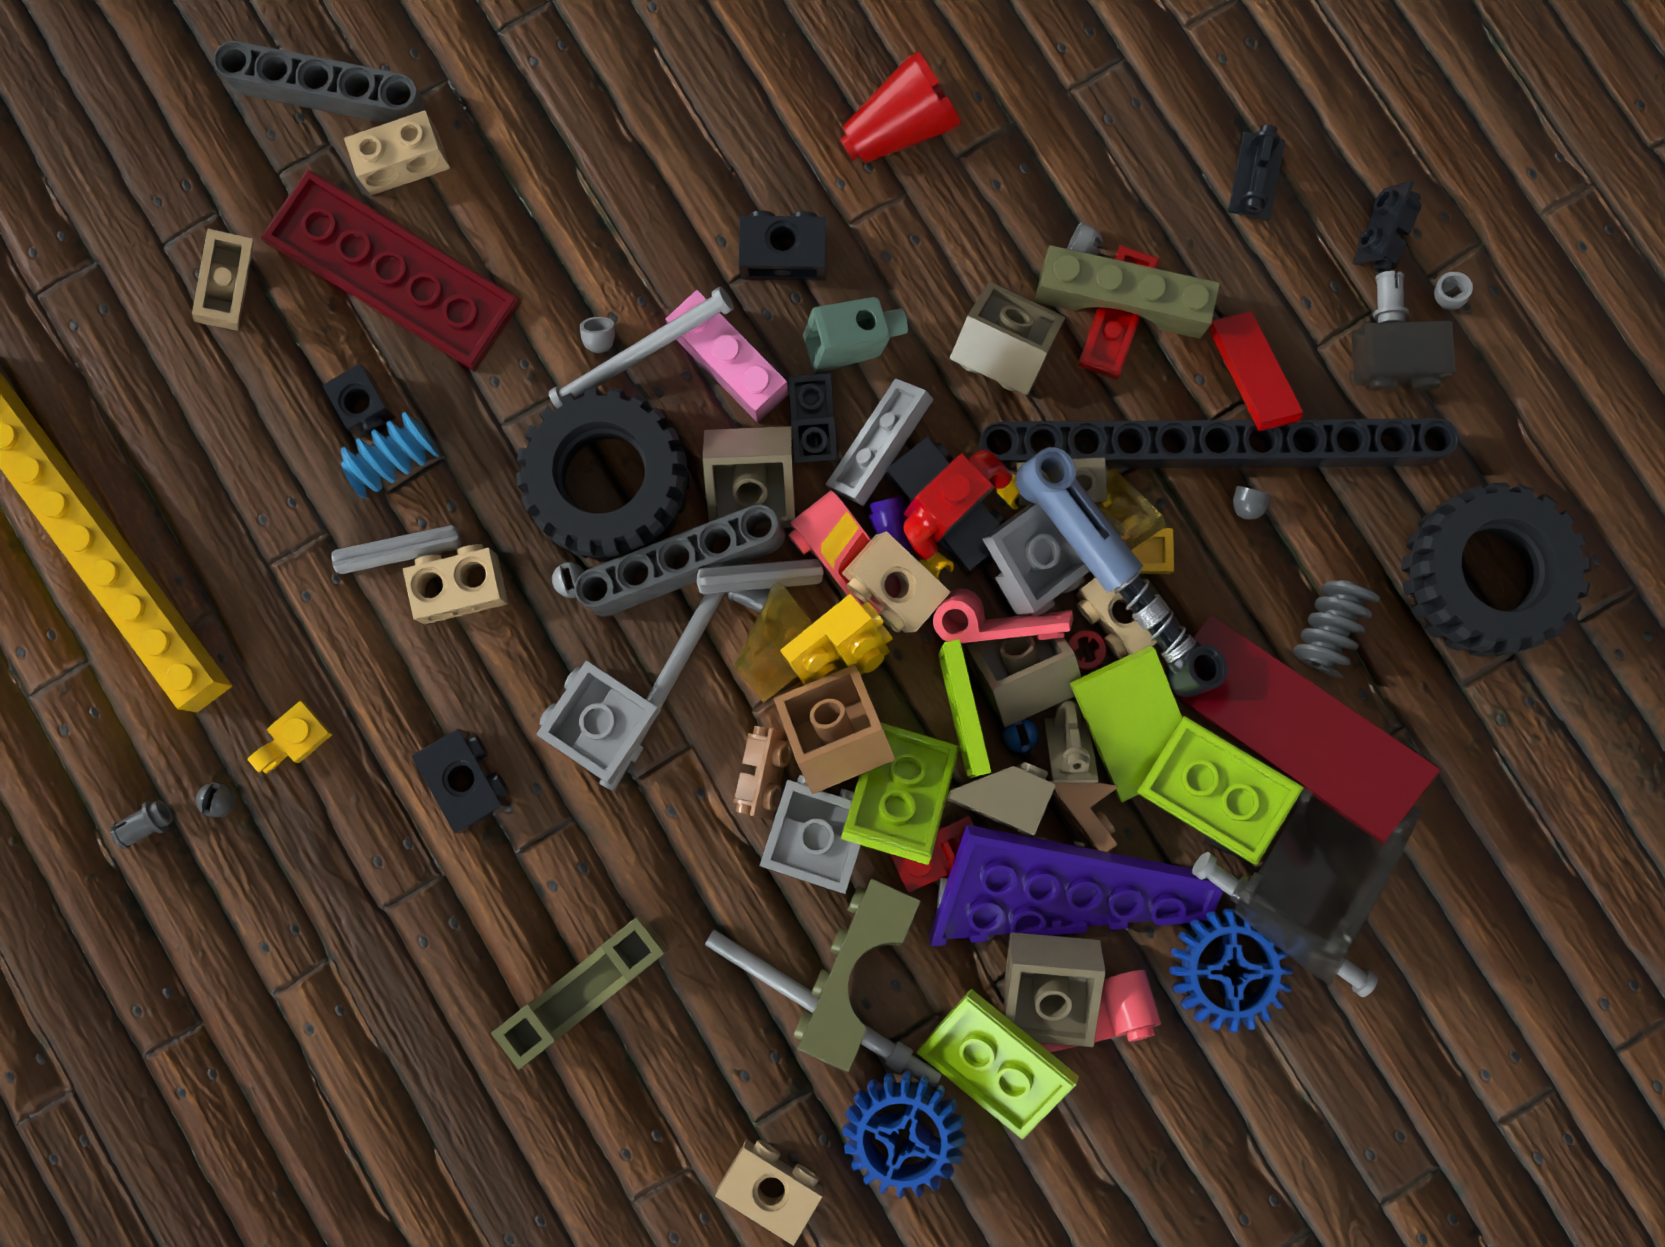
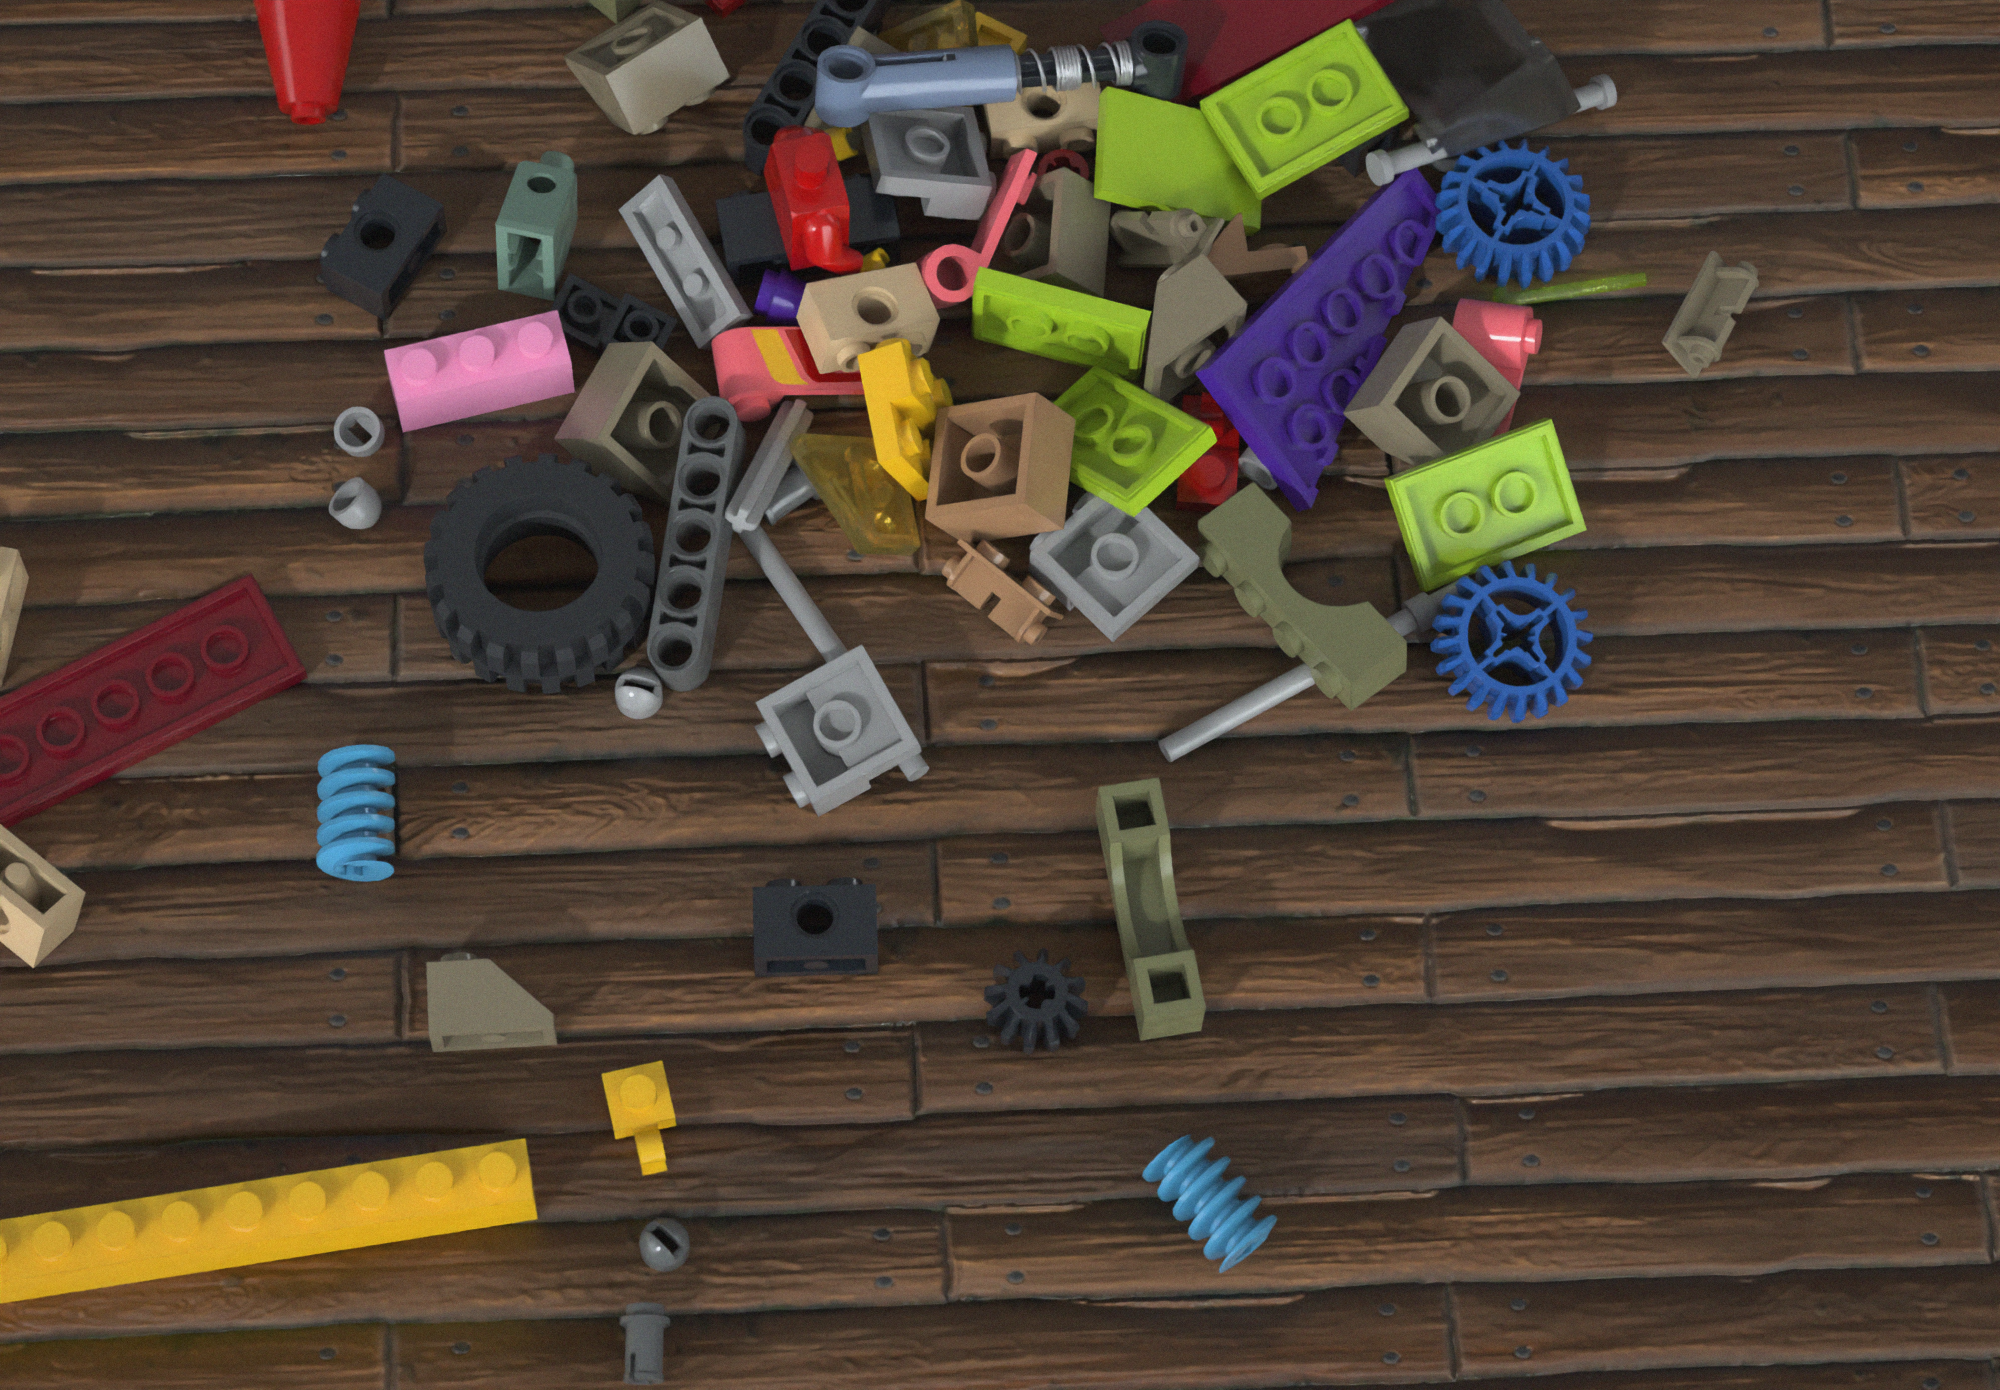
camera: 70 degrees left, 15 degrees down
black brick [322,364,396,438] -> none
light grey axle [332,525,461,574] -> none
tan brick [403,544,508,625] -> none
light grey bar [549,287,734,409] -> none
tan brick [715,1139,823,1246] -> none
blue hinge [1002,718,1039,753] -> none
none -> light grey hinge [334,406,385,457]
none -> dark tan slope [426,952,557,1052]
none -> black gear [983,947,1089,1055]
none -> dark azure piece [1142,1134,1278,1273]
none -> clear neon green piece [1492,272,1647,305]
none -> dark tan hinge [1661,251,1759,378]

